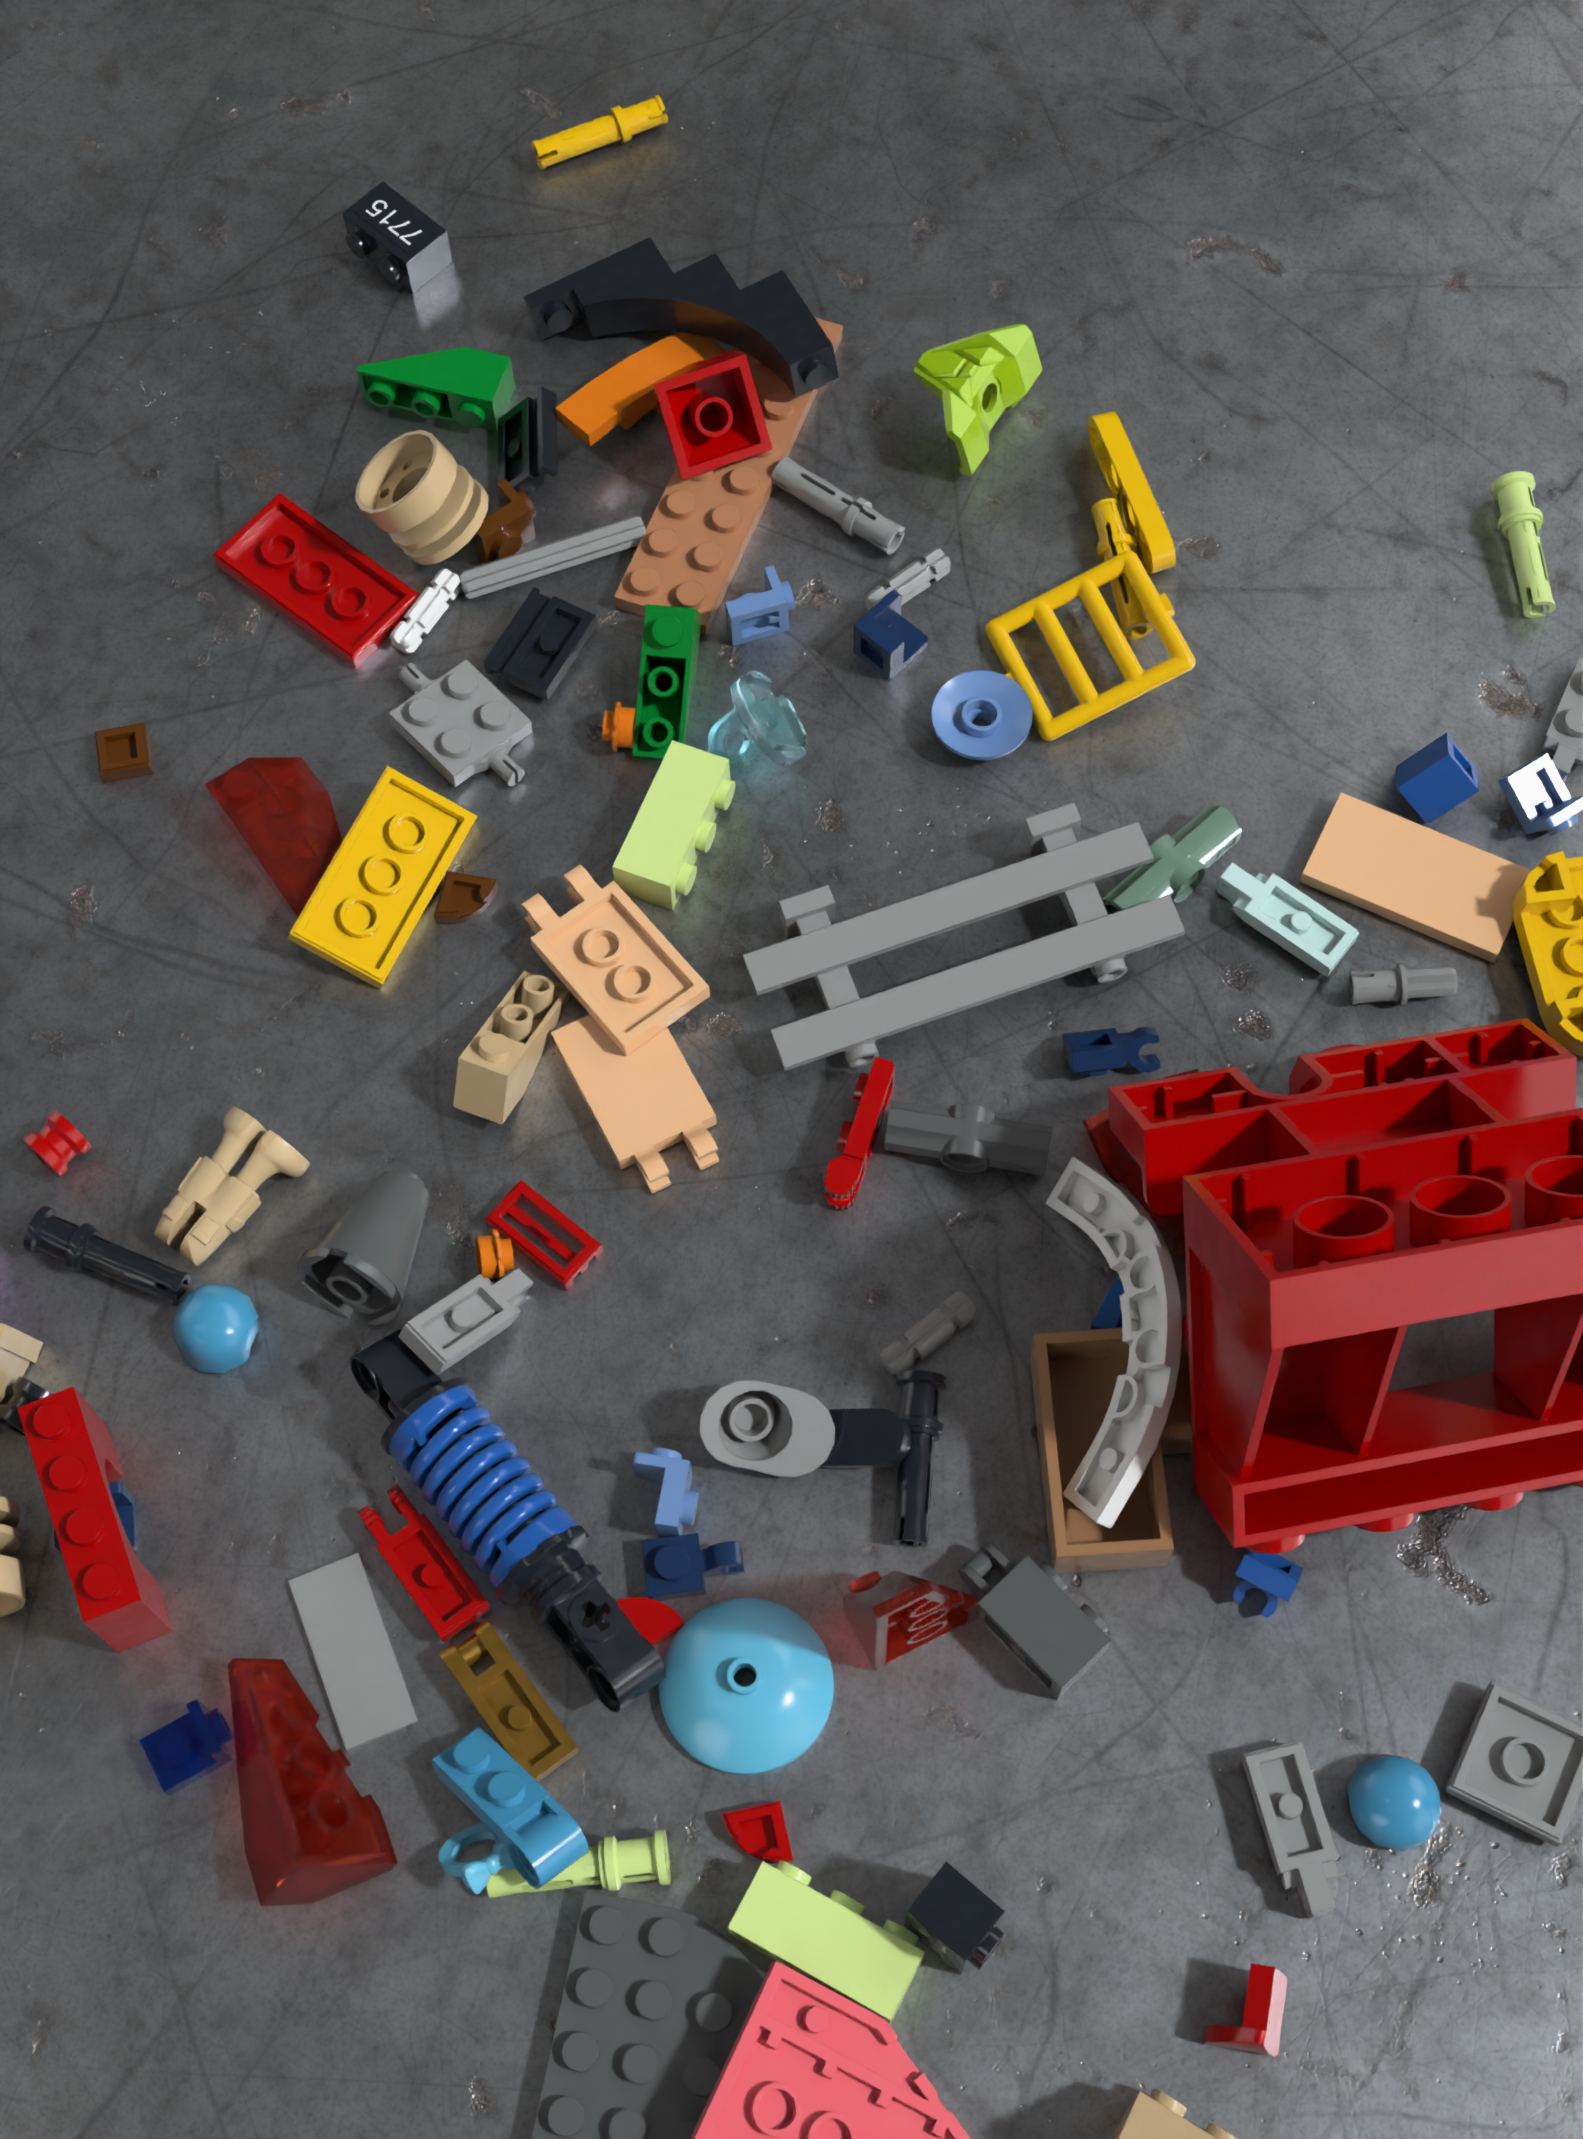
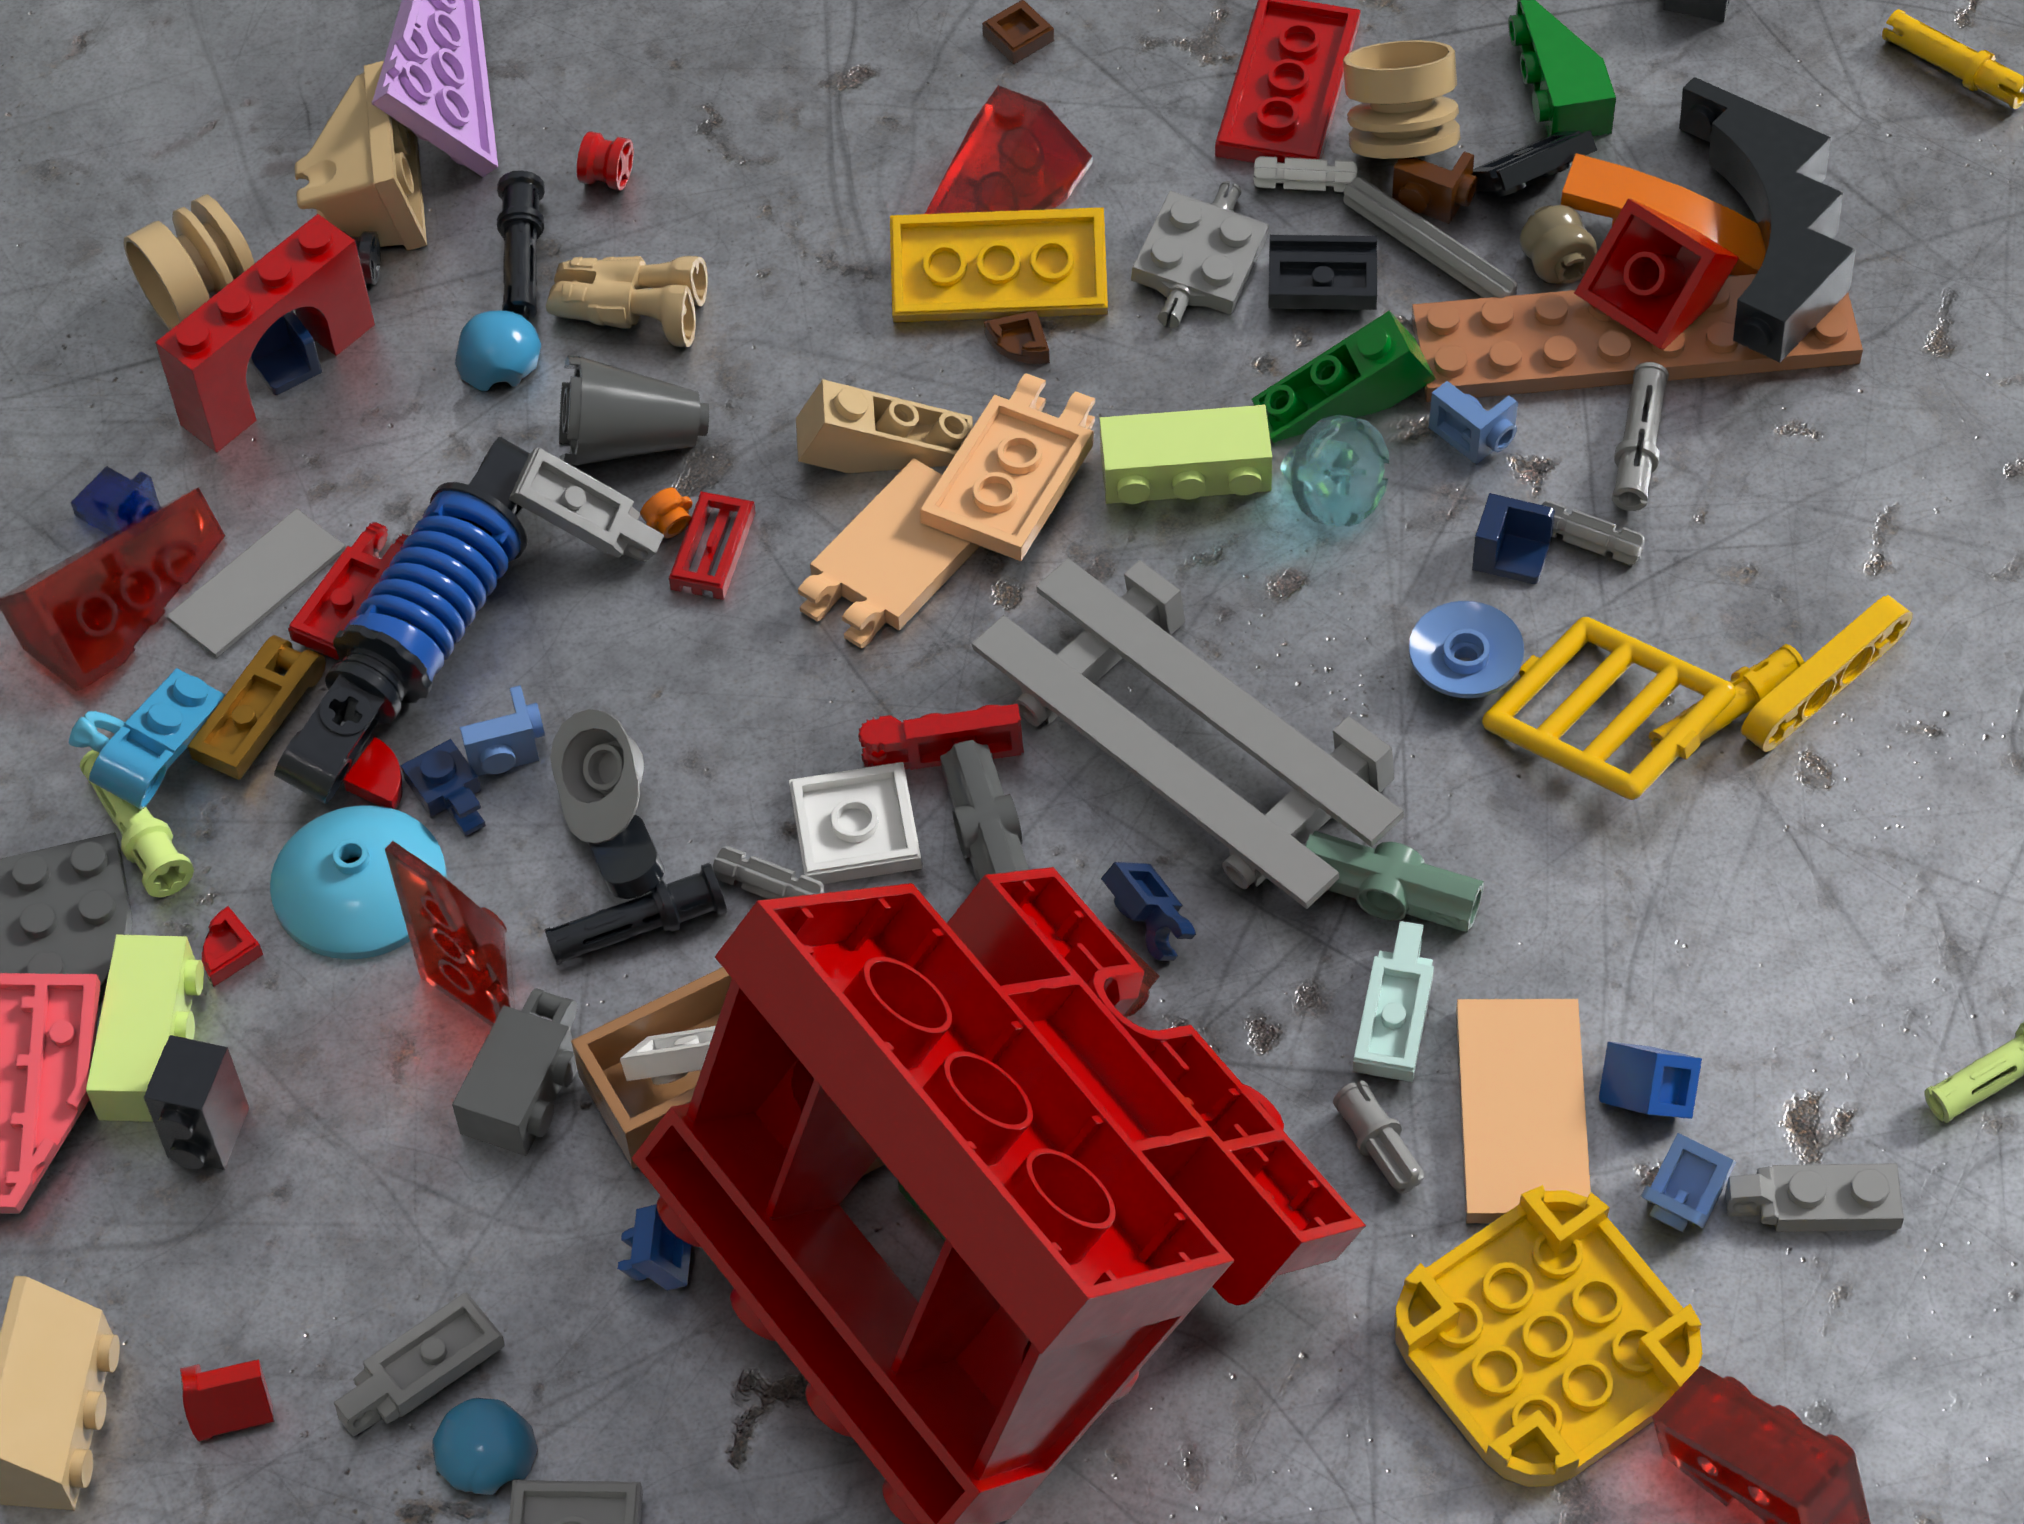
camera: 65 degrees right, 10 degrees down
orange plate [602,702,636,752] -> none
lime piece [914,323,1043,477] -> none
none -> white tile [789,762,922,884]
none -> dark tan piece [1519,205,1597,284]

